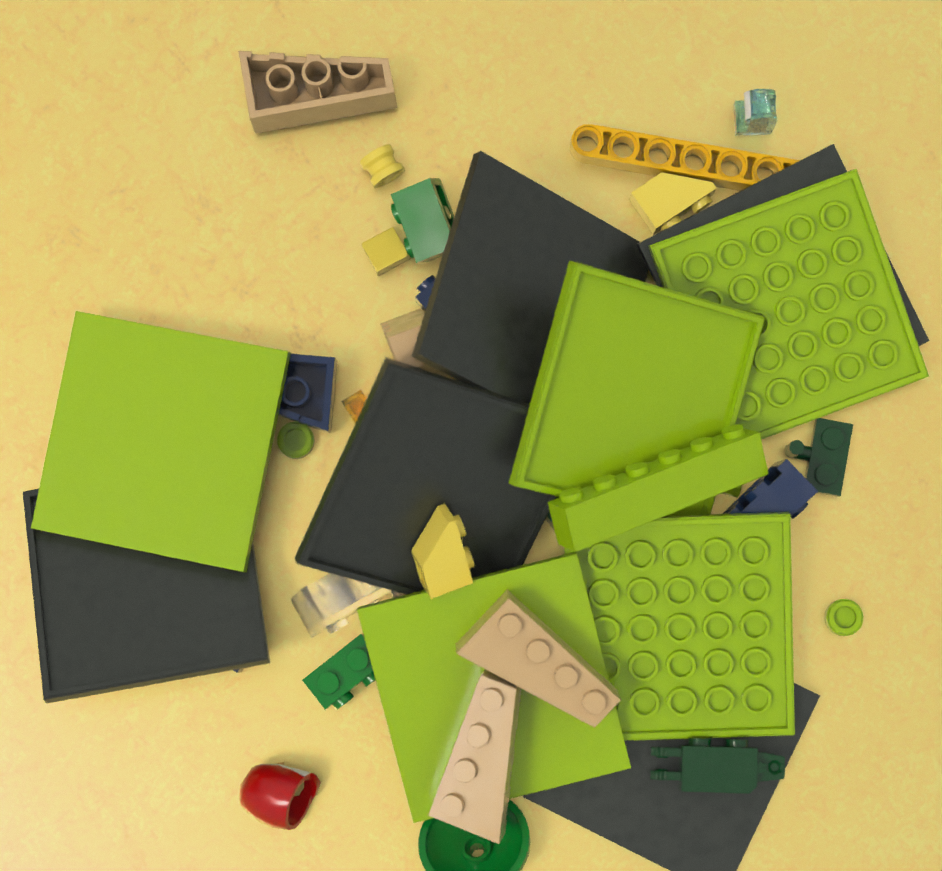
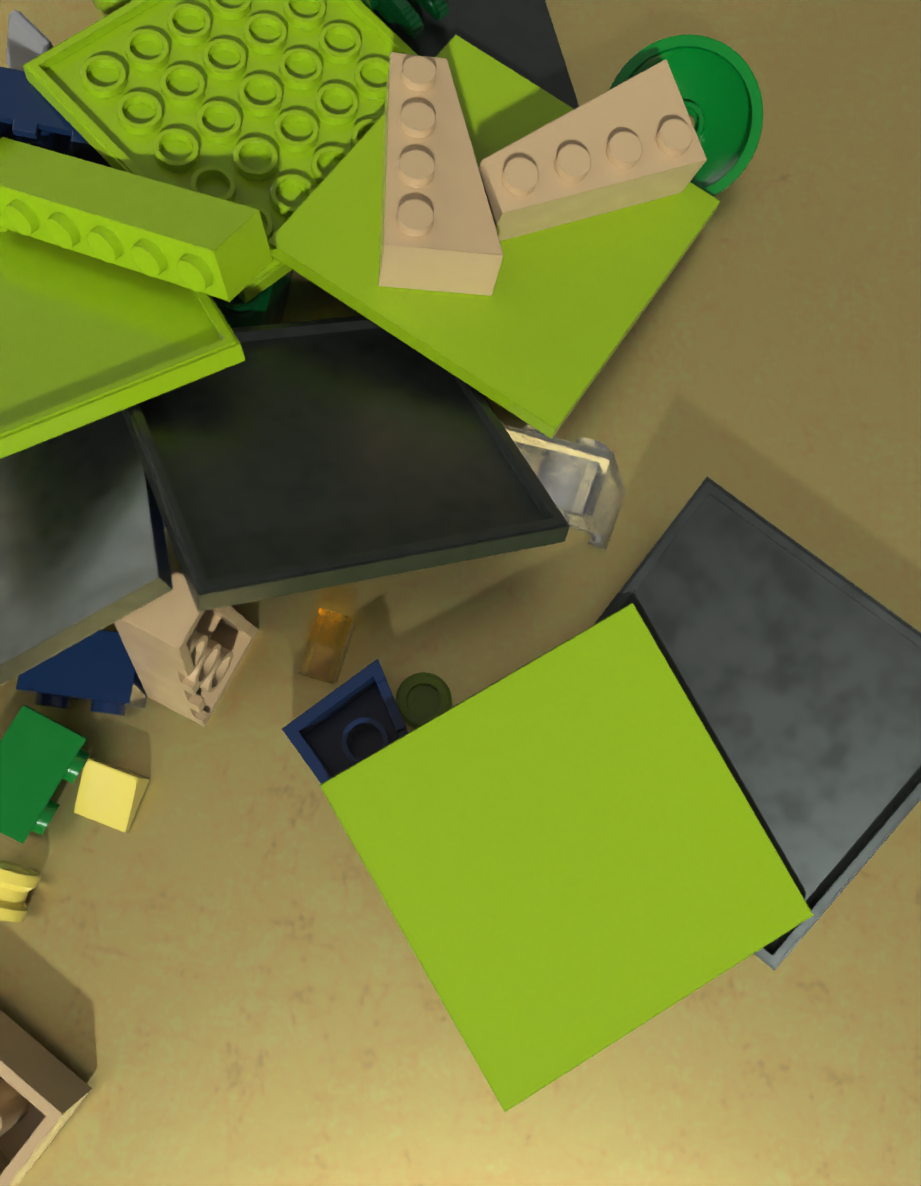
camera: 130 degrees left, 5 degrees down
red piece [239,762,321,830] -> none
green brick [302,634,375,710] -> none
light yellow slope [411,504,475,599] -> none
none -> light grey slope [6,9,53,71]

